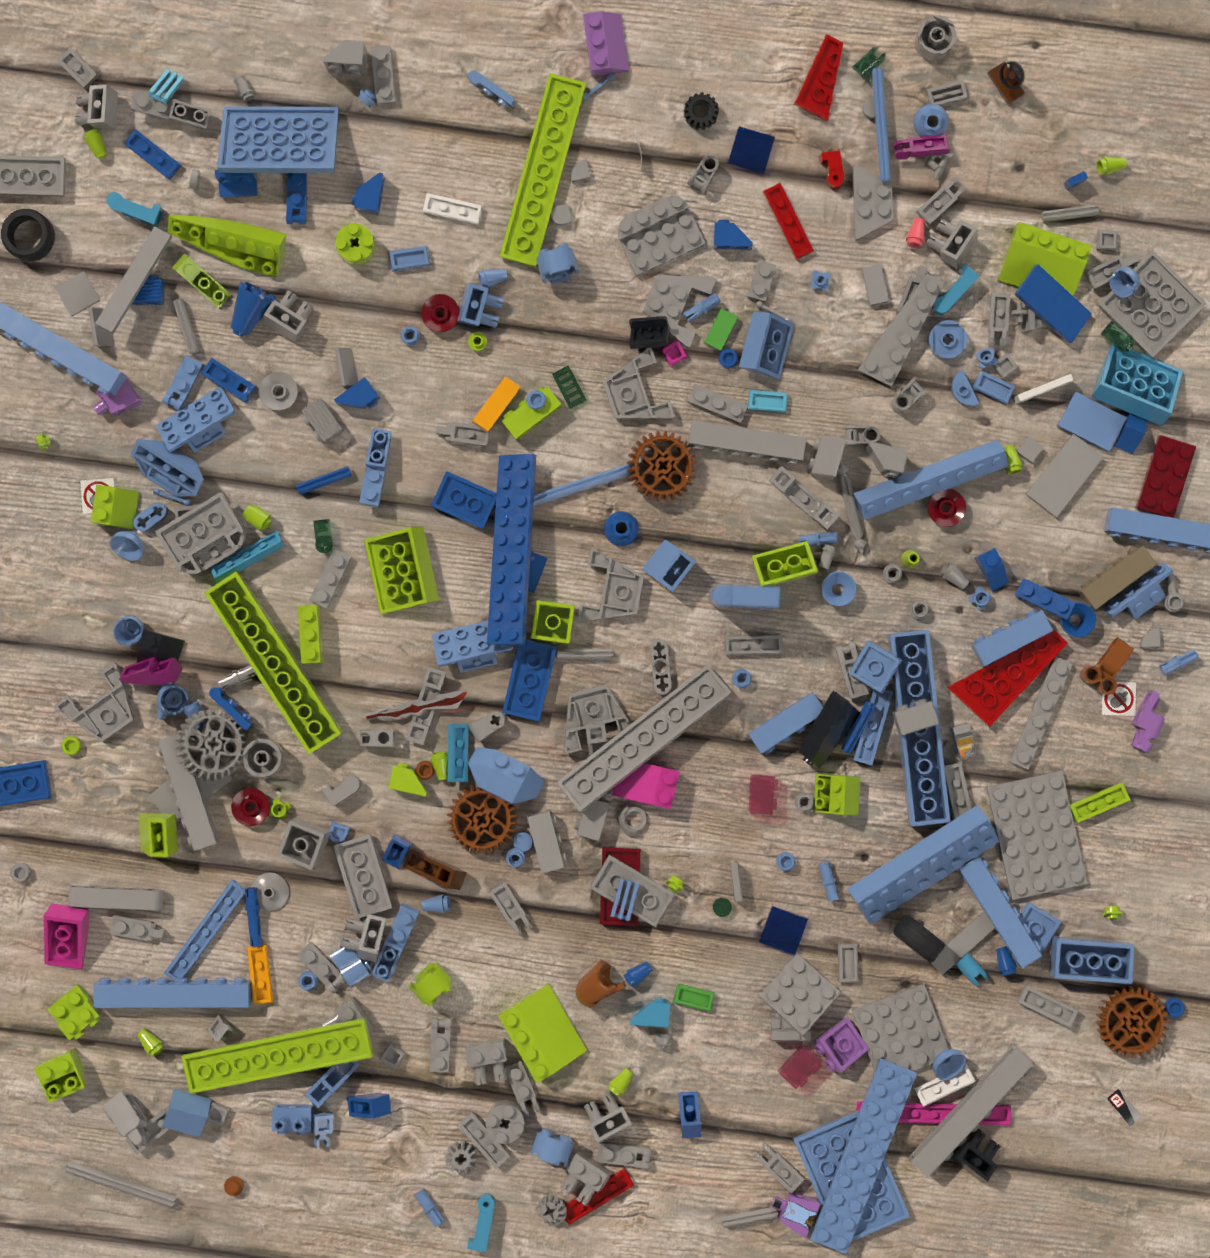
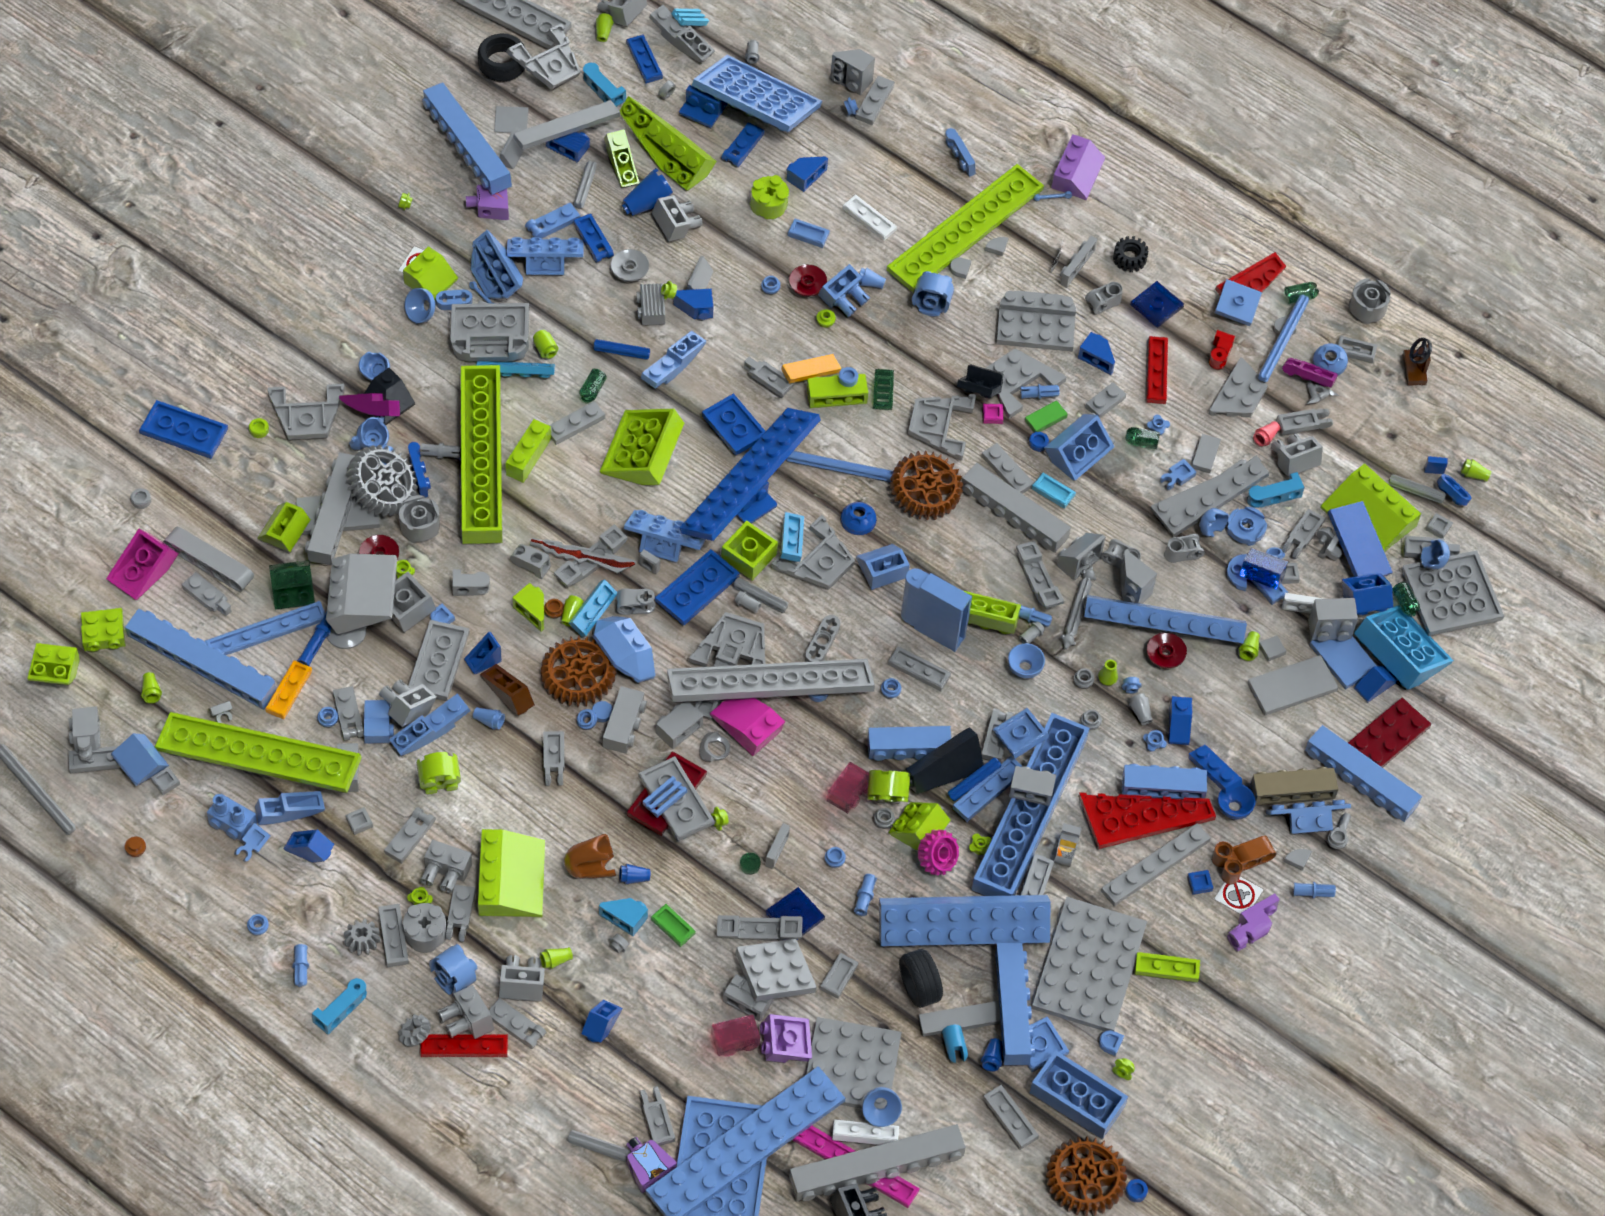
camera: 25 degrees right, 30 degrees down
none -> medium blue plate [247,914,269,935]
none -> clear green slope [269,560,315,610]
none -> light grey slope [326,554,397,634]
none -> lime plate [407,887,433,905]
none -> light grey wing [506,23,581,89]
none -> light grey tile [640,550,660,574]
none -> lime plate [661,281,677,299]
none -> light grey slope [717,915,802,940]
none -> light grey pin [735,591,762,613]
none -> dark azure plate [780,512,804,562]
none -> lime brick [867,770,910,802]
none -> dark pink gear [918,829,959,875]
none -> lime plate [969,833,992,855]
none -> light grey plate [1060,236,1097,288]
none -> medium blue tile [1099,1030,1124,1056]
none -> medium blue plate [1122,677,1142,694]
none -> clear green piece [1125,427,1160,450]
none -> medium blue plate [1160,459,1196,490]
none -> blue tile [1187,870,1214,895]
none -> medium blue hair [1199,508,1229,537]
none -> medium blue plate [1214,279,1262,326]
none -> clear blue brick [1240,548,1288,590]
none -> light grey brick [1308,598,1358,642]
none -> blue brick [1342,573,1394,615]
none -> blue plate [1437,474,1472,506]

